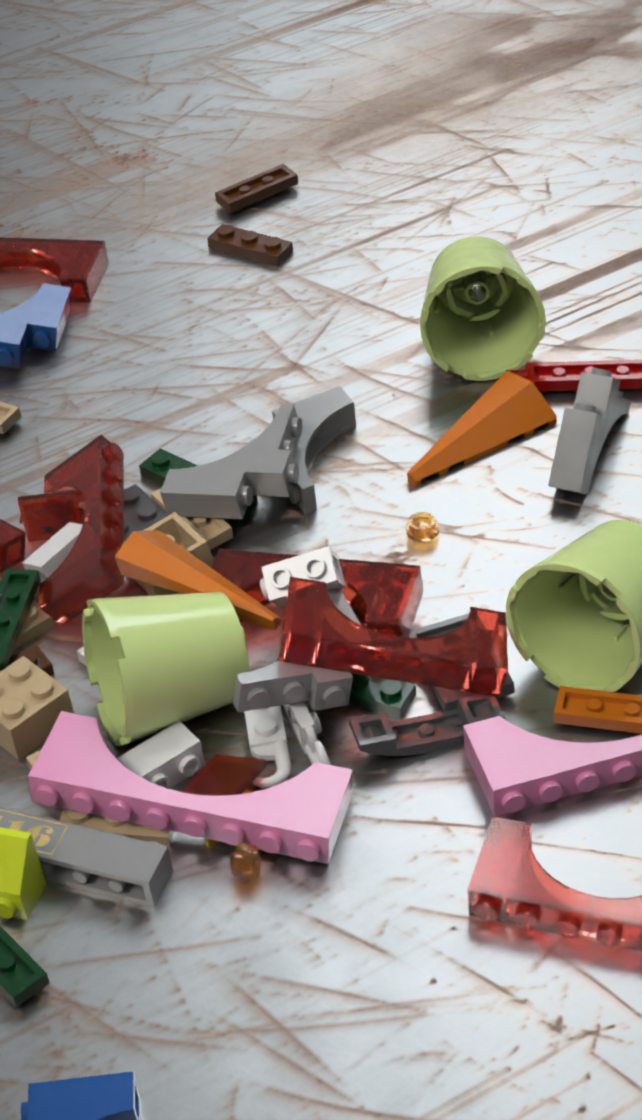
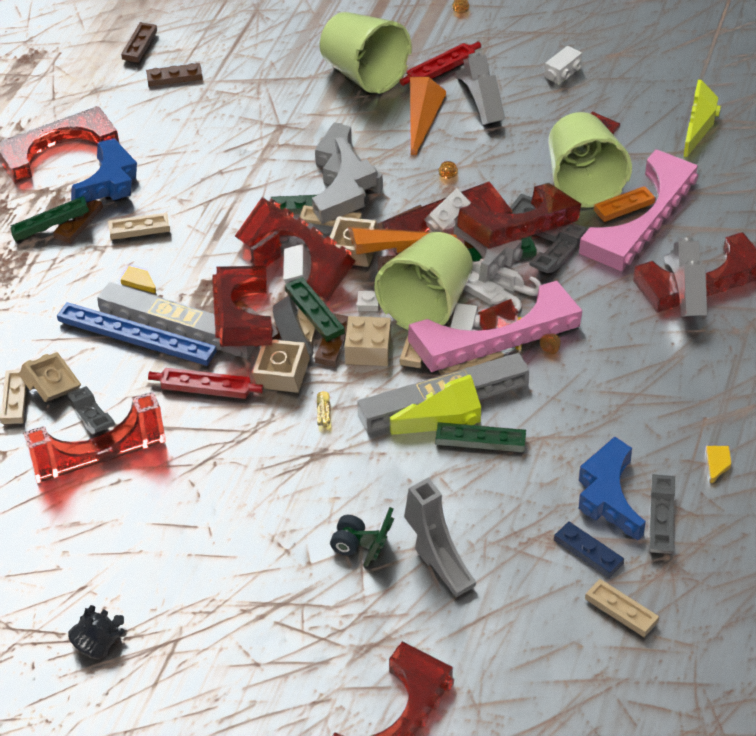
camera: 45 degrees left, 5 degrees up
none -> light grey arch [664,237,707,317]

